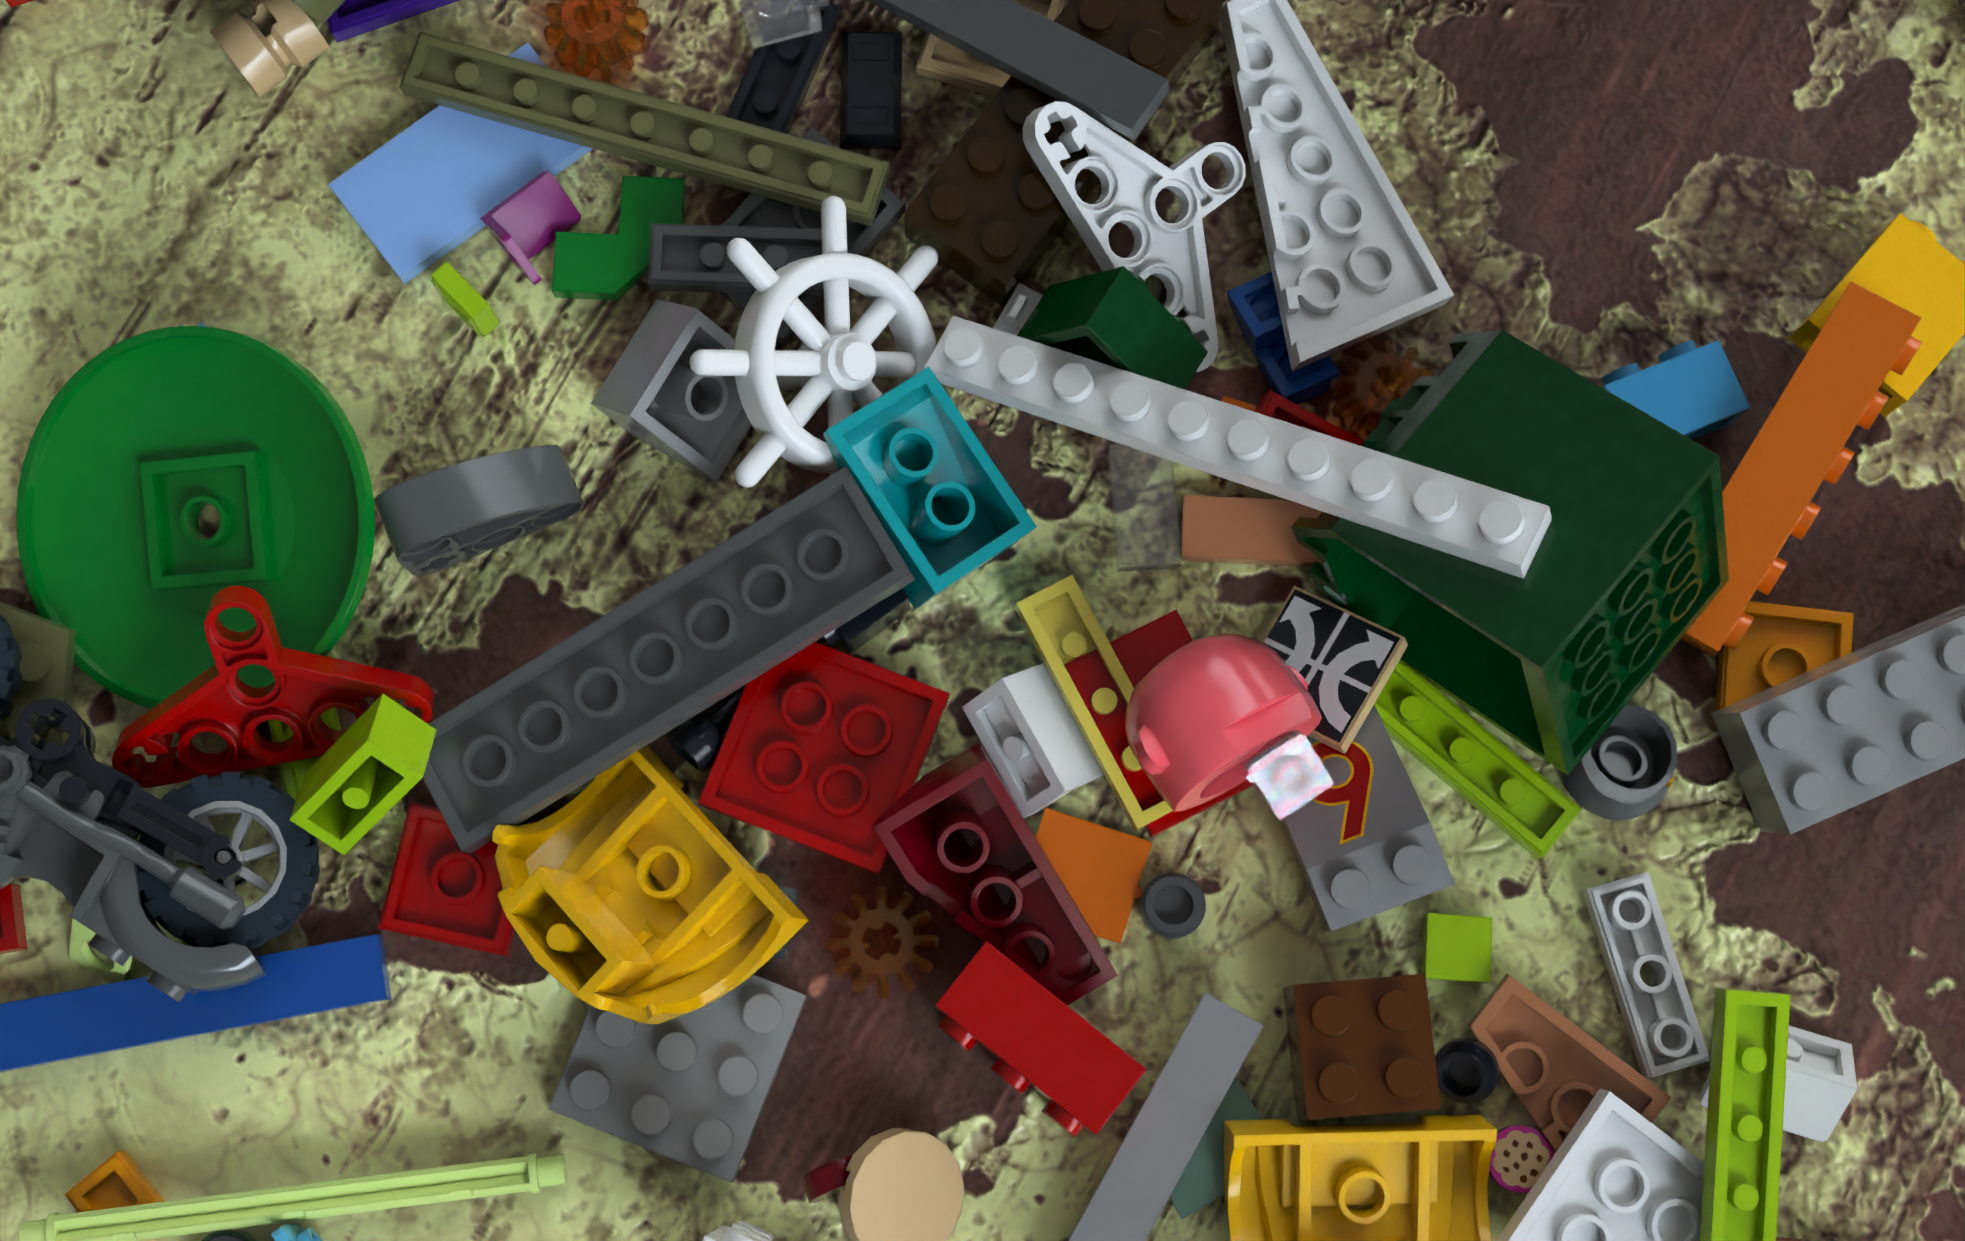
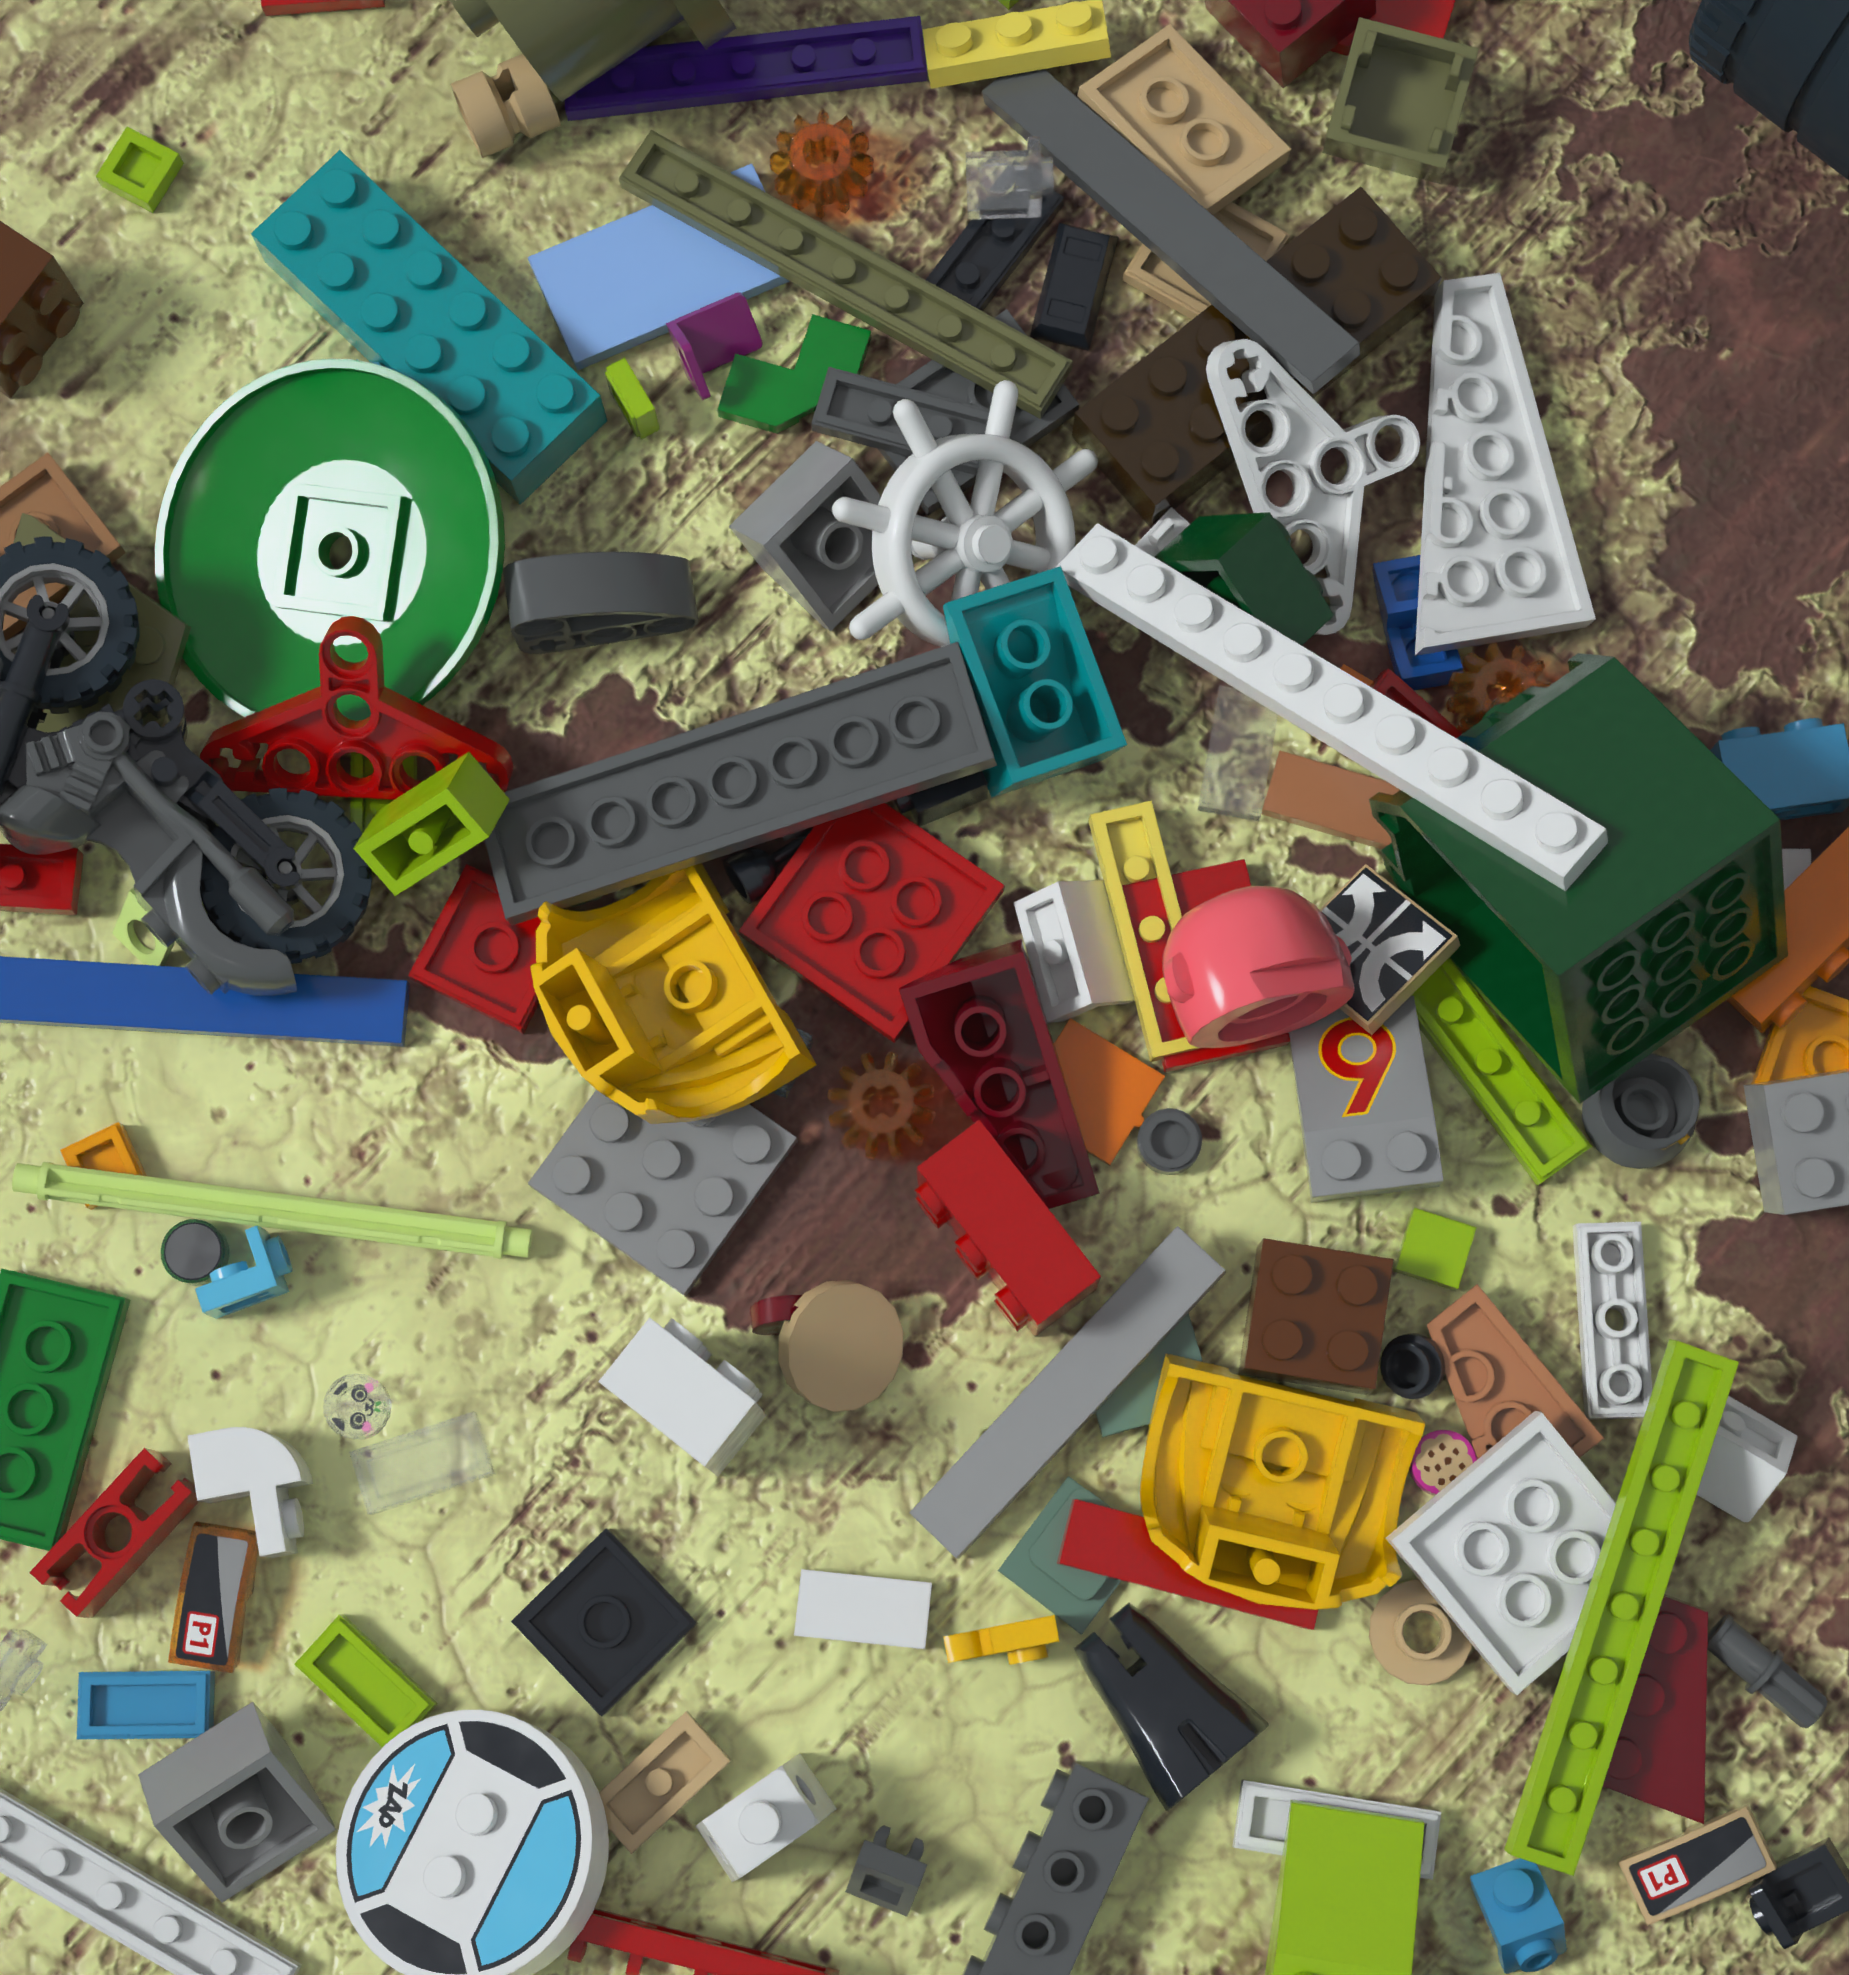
camera: 20 degrees right, 0 degrees up
clear bracket [1245,730,1335,821] -> none
none -> teal brick [251,150,608,505]

